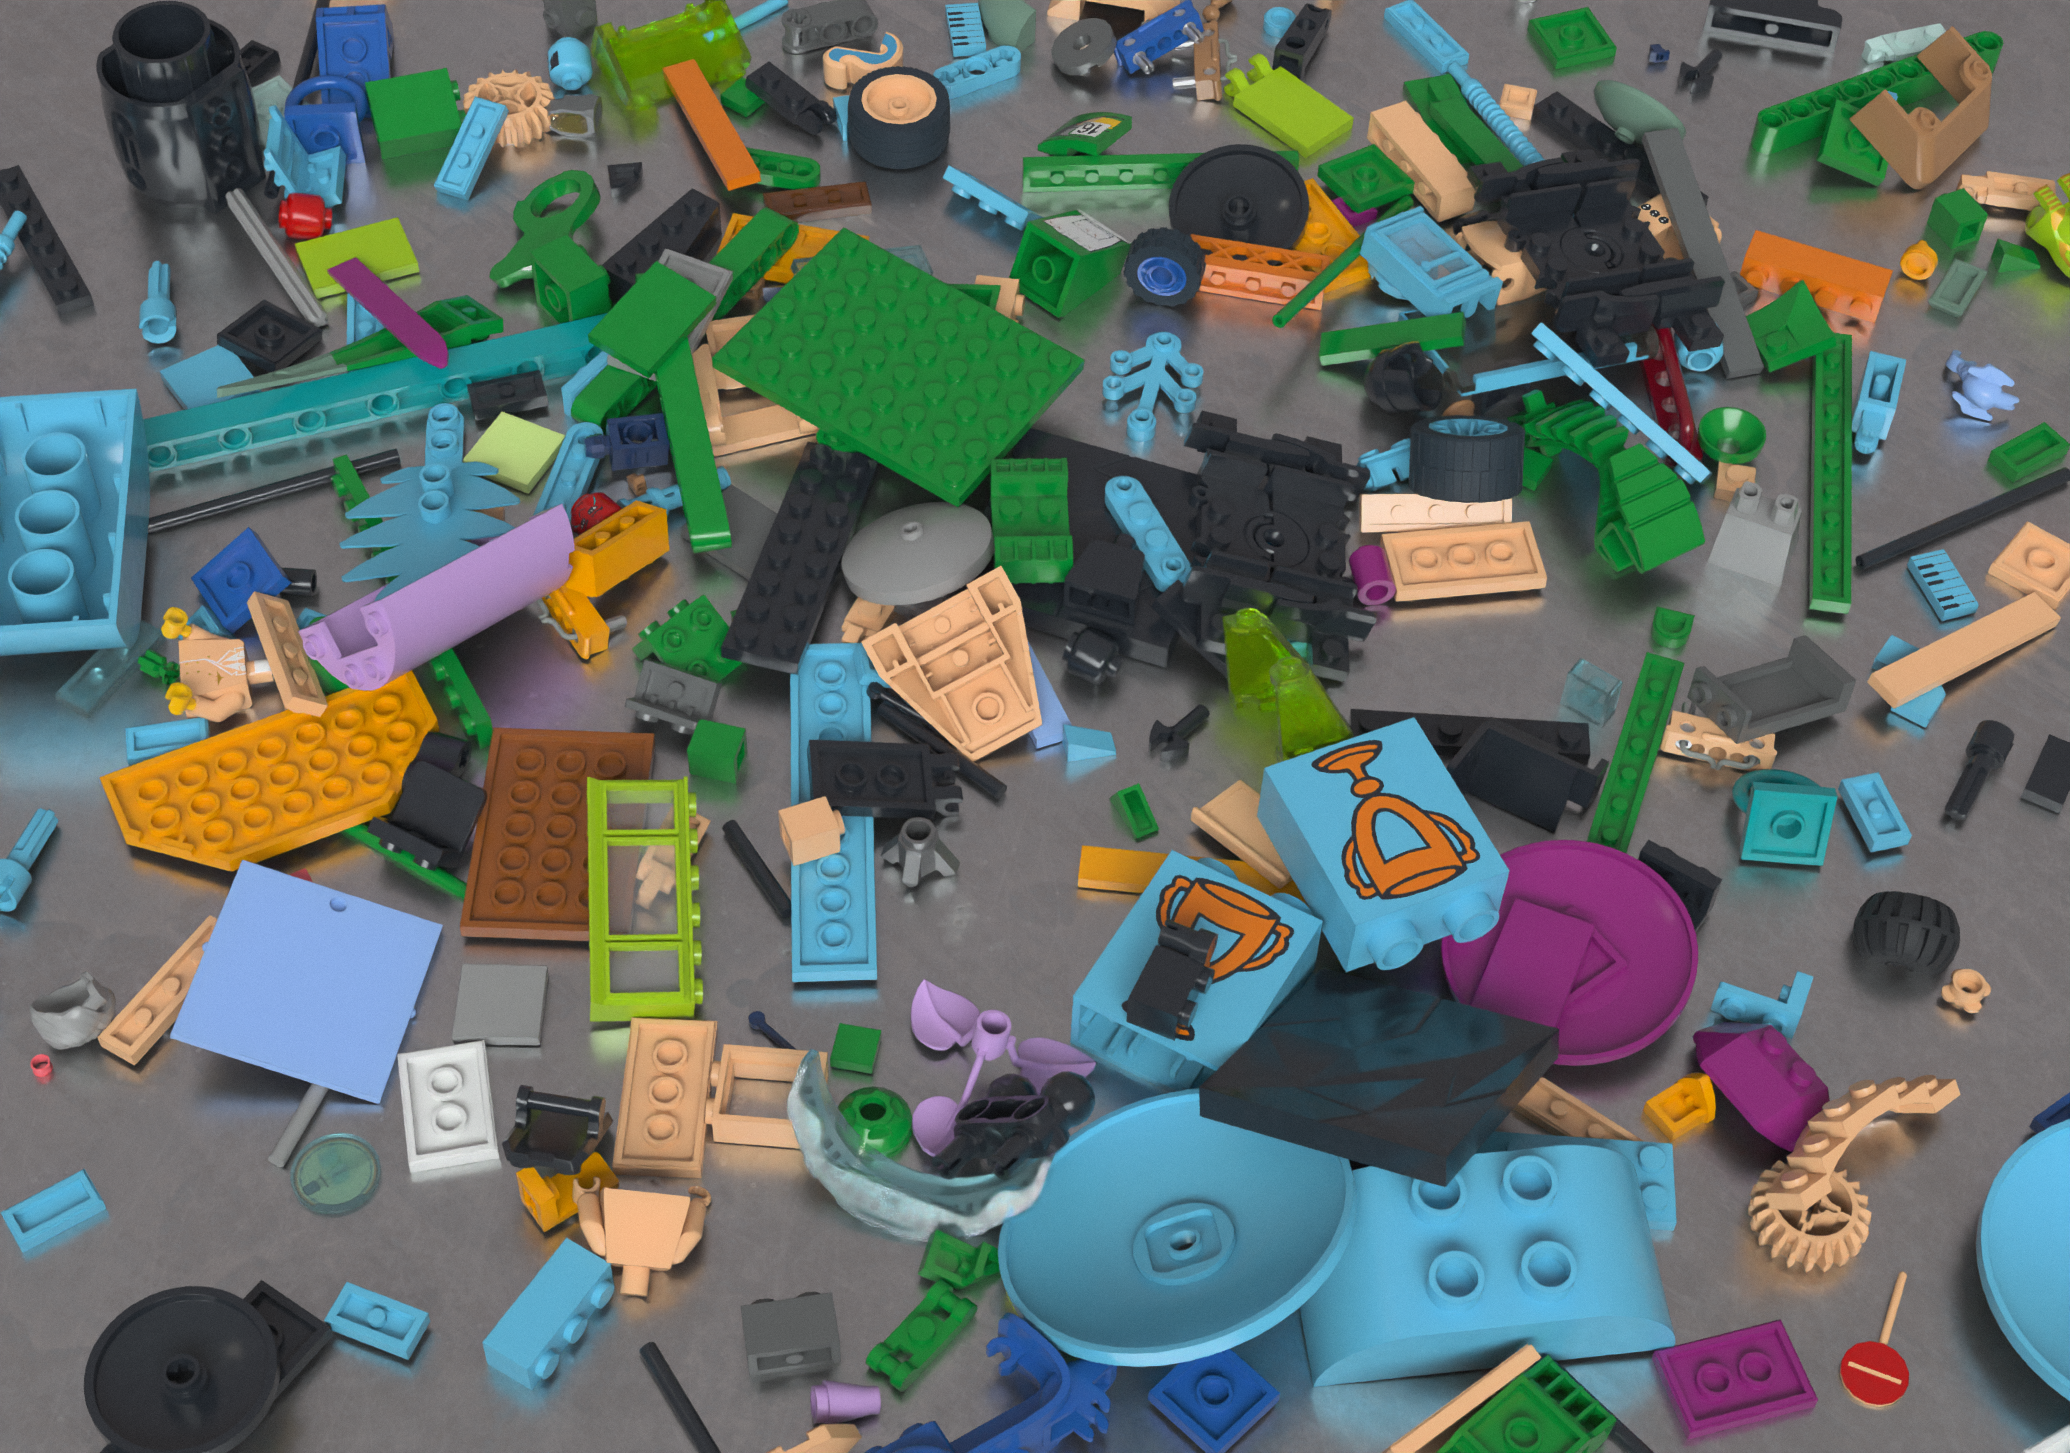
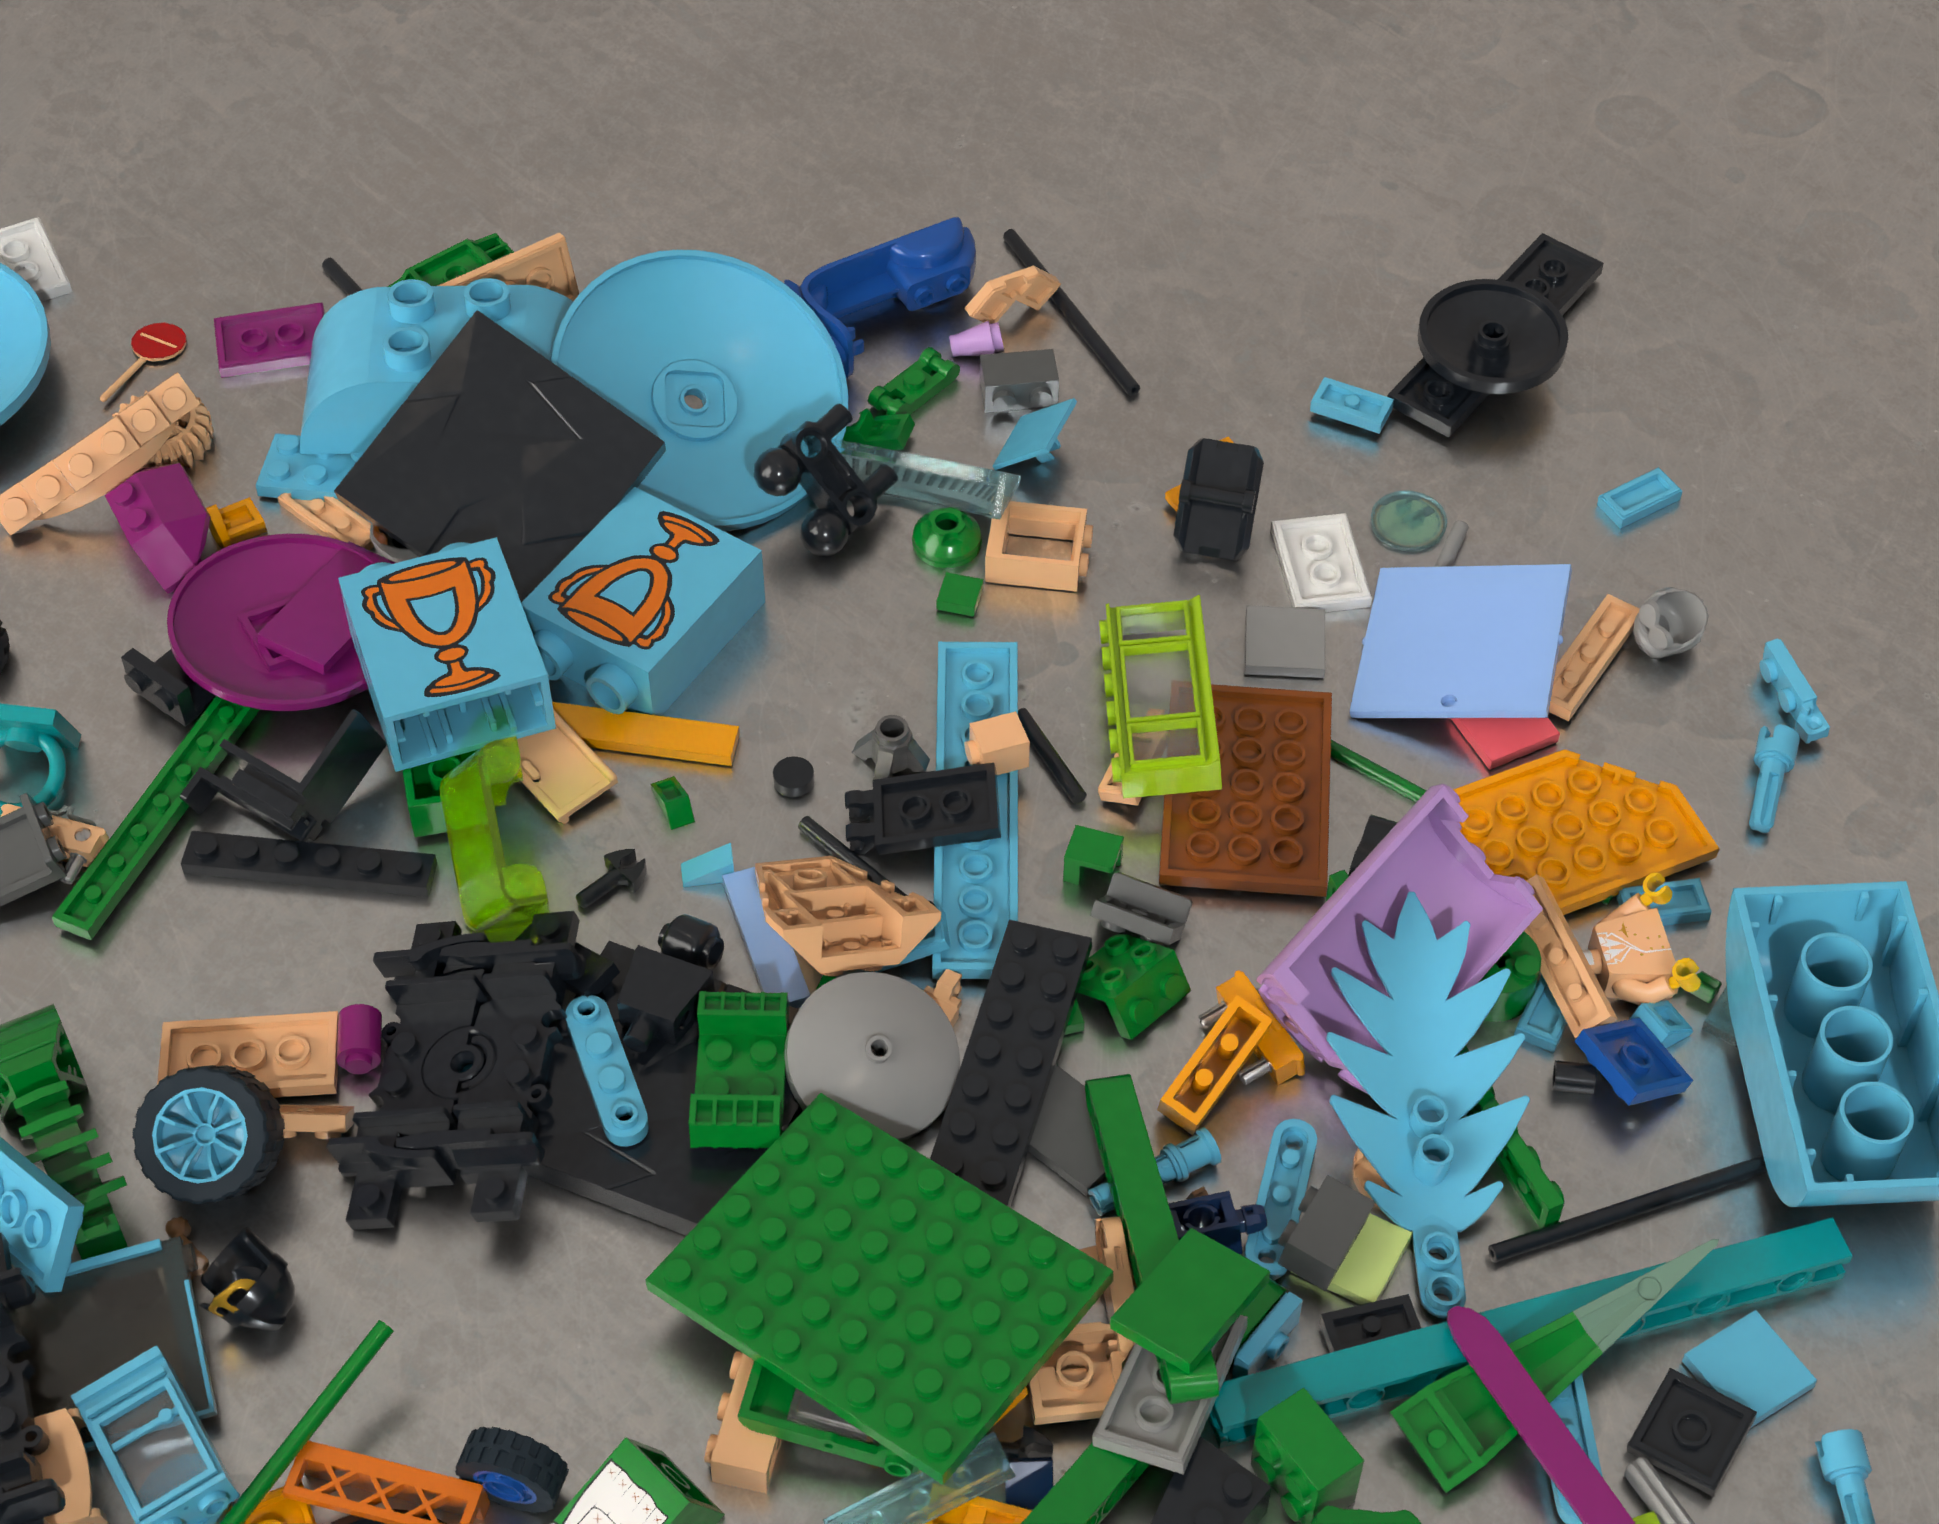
camera: 175 degrees left, 0 degrees up
black bracket [367,761,488,871] -> none
medium azure brick [482,1238,615,1391] -> none
red head [570,492,623,535] -> none
light nougat torso [572,1177,711,1296] -> none
light nougat tile [612,1017,718,1178] -> none
dark blue hinge [748,1011,797,1050] -> none
lavender plant [910,979,1096,1157] -> none
medium azure plant [1102,332,1203,442] -> none
black hinge [1126,918,1218,1041] -> none
green tile [1319,312,1466,366] -> none
medium azure hinge [1356,438,1411,492] -> none
green tile [1522,447,1553,491] -> none
clear light blue piece [1560,658,1623,728] -> none
green tile [1651,606,1695,648] -> none
medium azure bracket [1711,971,1813,1039] -> none
none -> black tile [773,756,814,797]
none -> medium azure piece [992,398,1077,470]
none -> dark grey brick [1277,1175,1375,1291]

